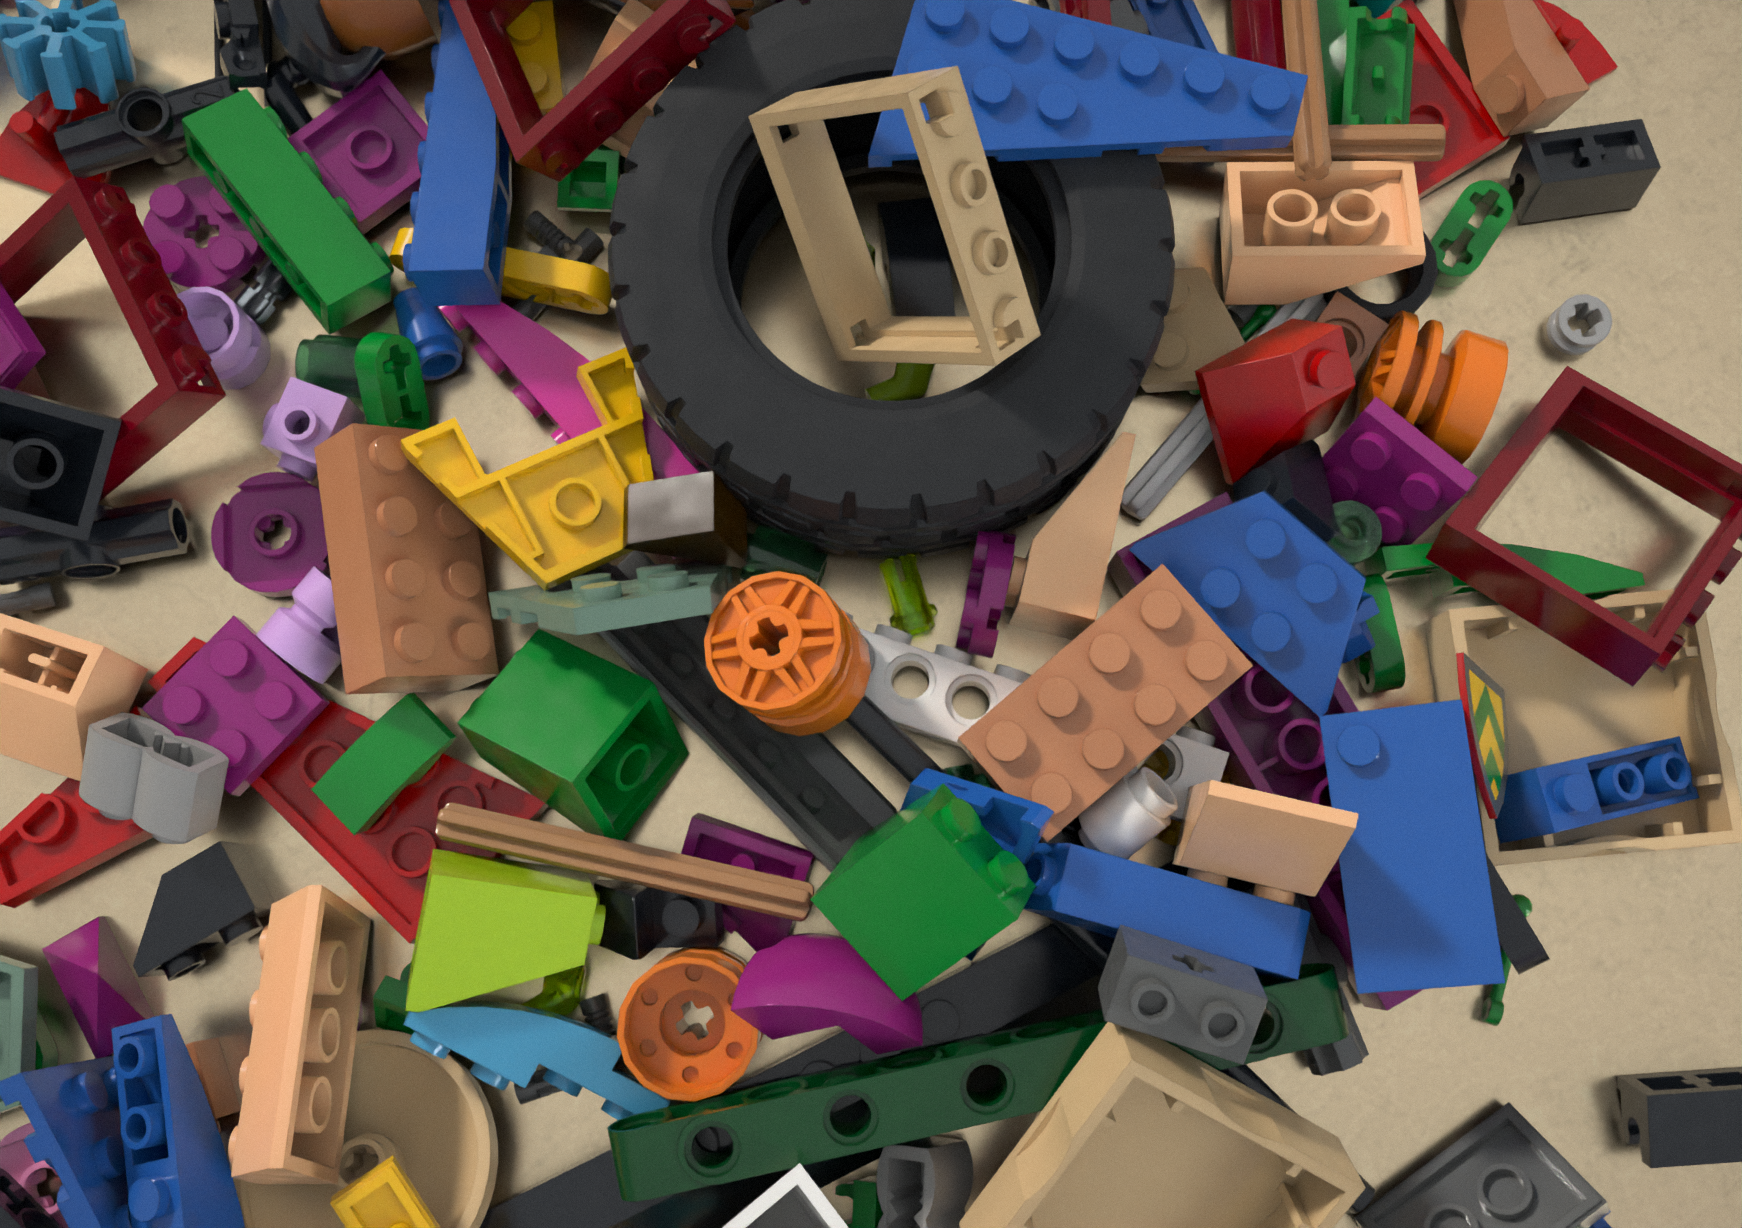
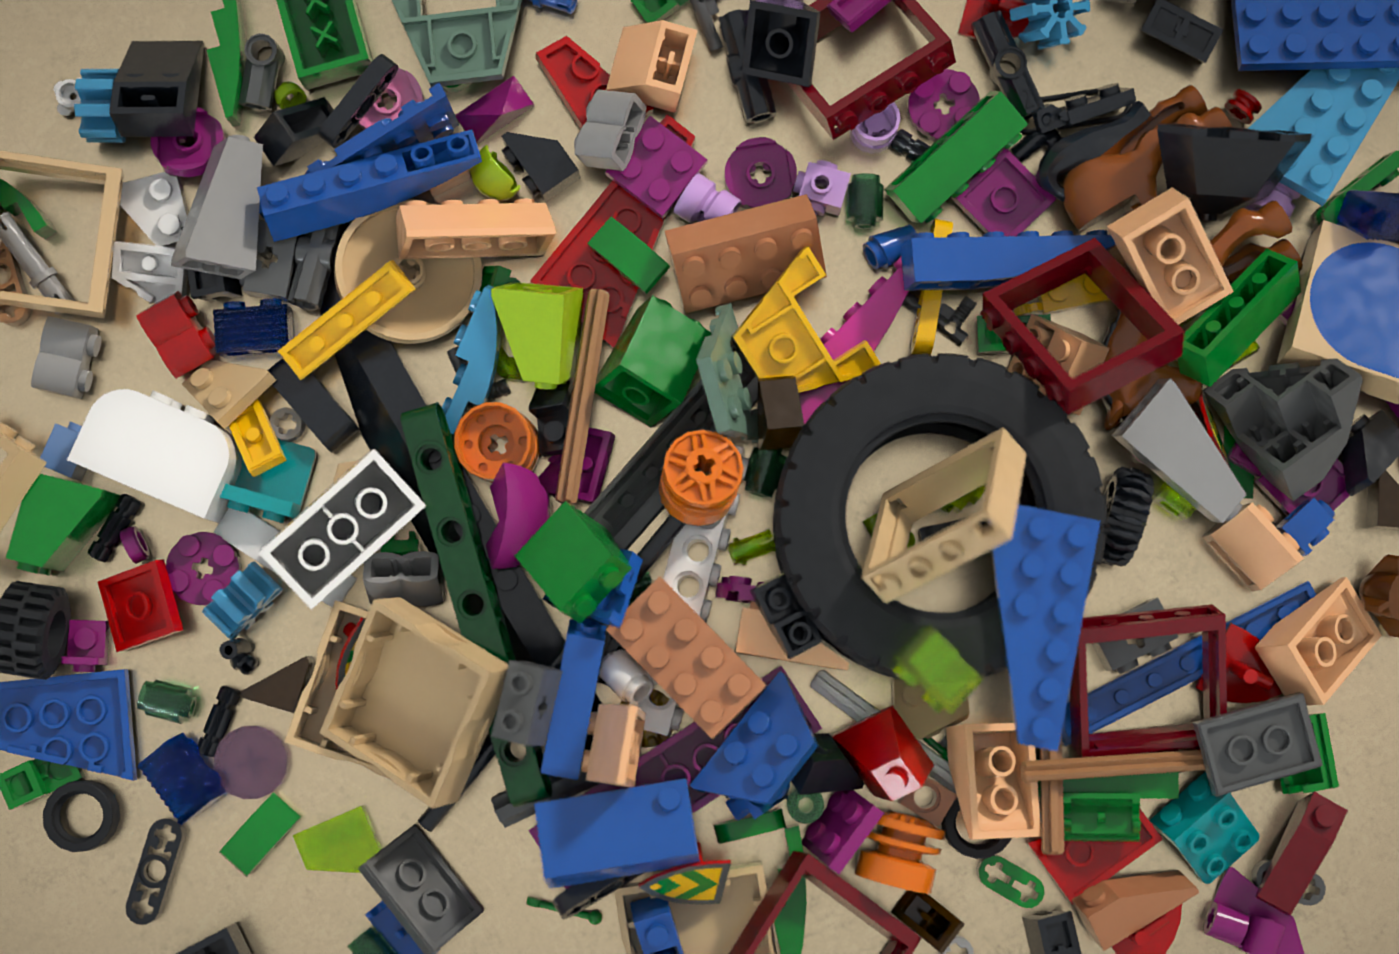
camera: 85 degrees right, 5 degrees up
green beam [354,332,430,430] -> none
none -> lime hair [469,145,521,201]
none -> black slope [750,573,823,659]
none -> clear neon green brick [891,625,984,714]
none -> dark brown slope [891,890,965,954]

